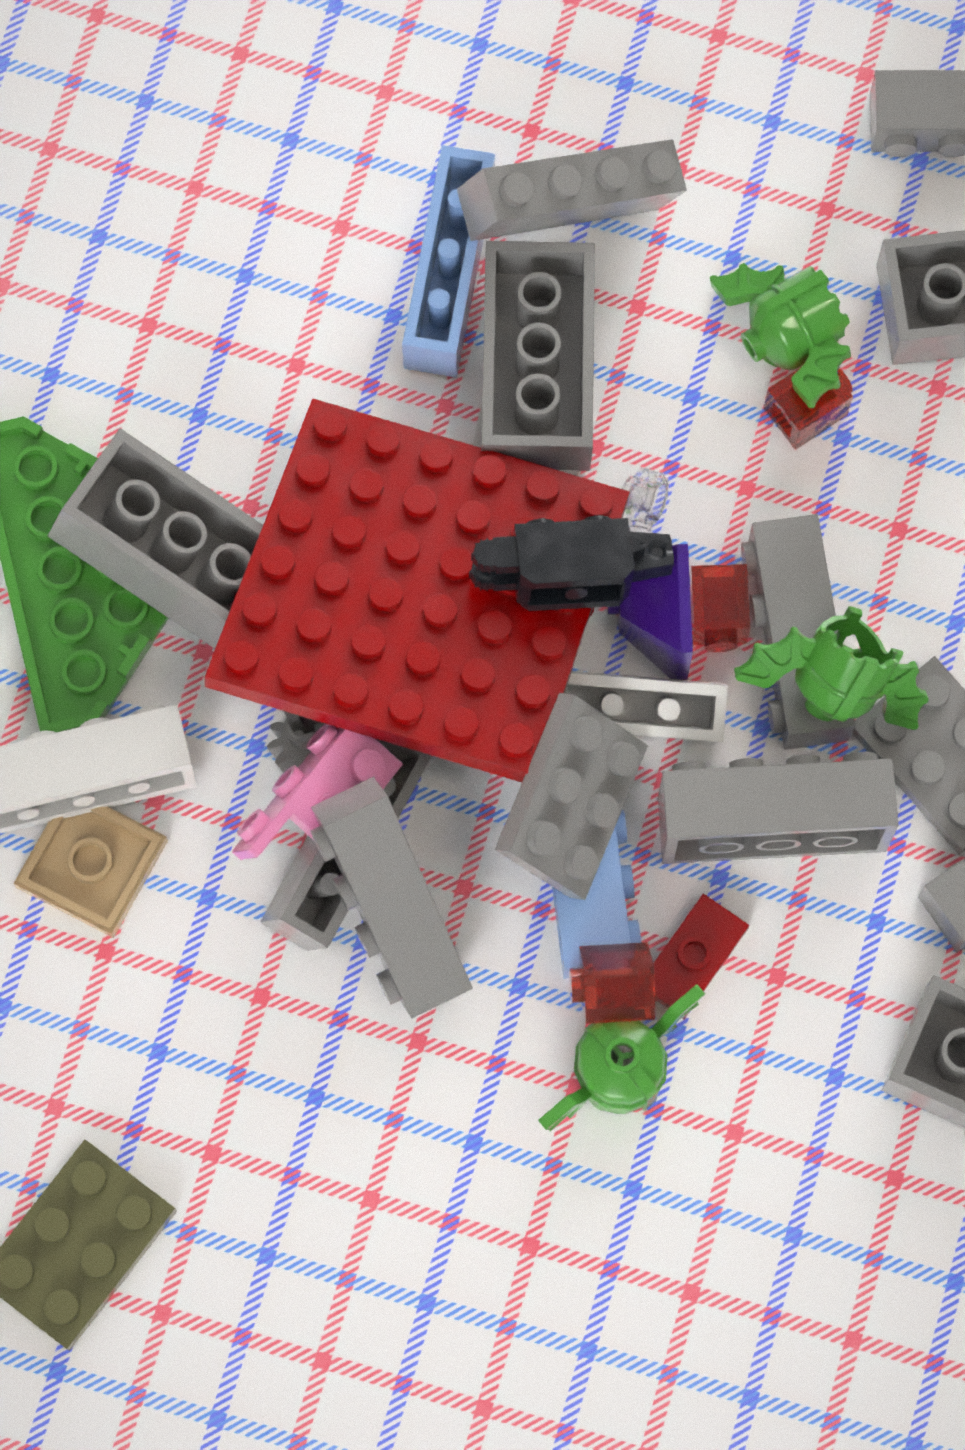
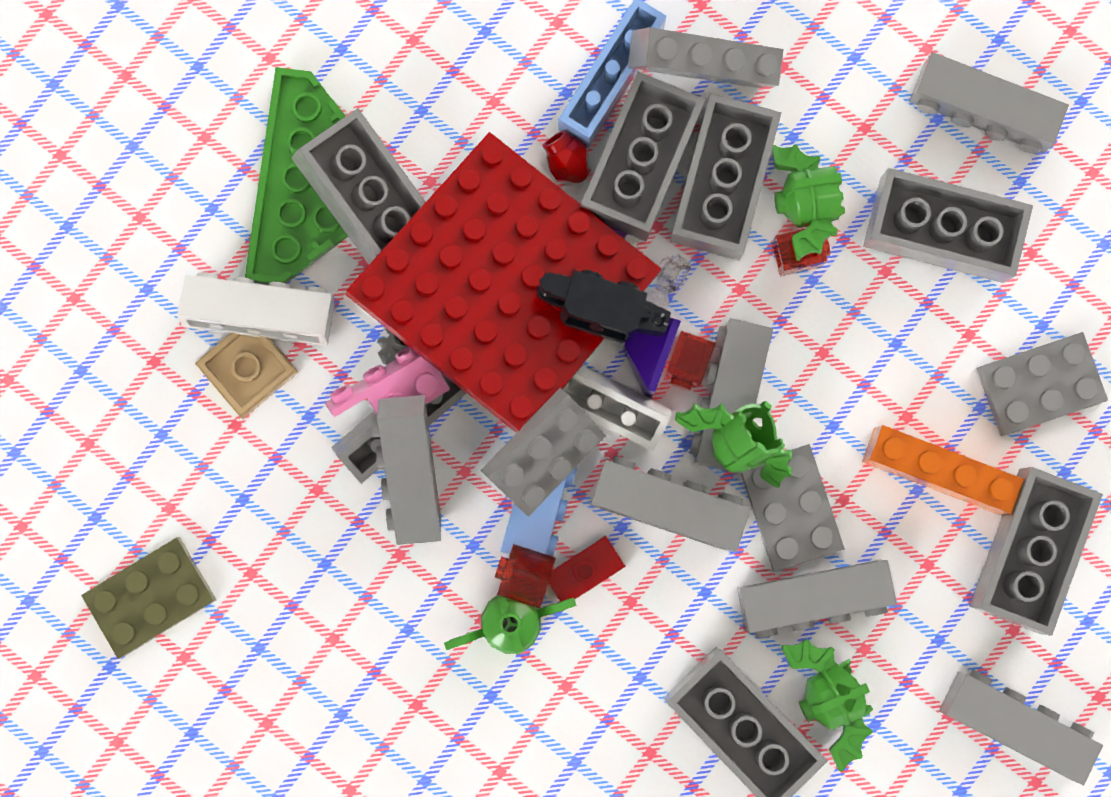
camera: 25 degrees right, 10 degrees up
none -> red rock [542,130,590,183]
none -> light grey brick [669,93,782,261]

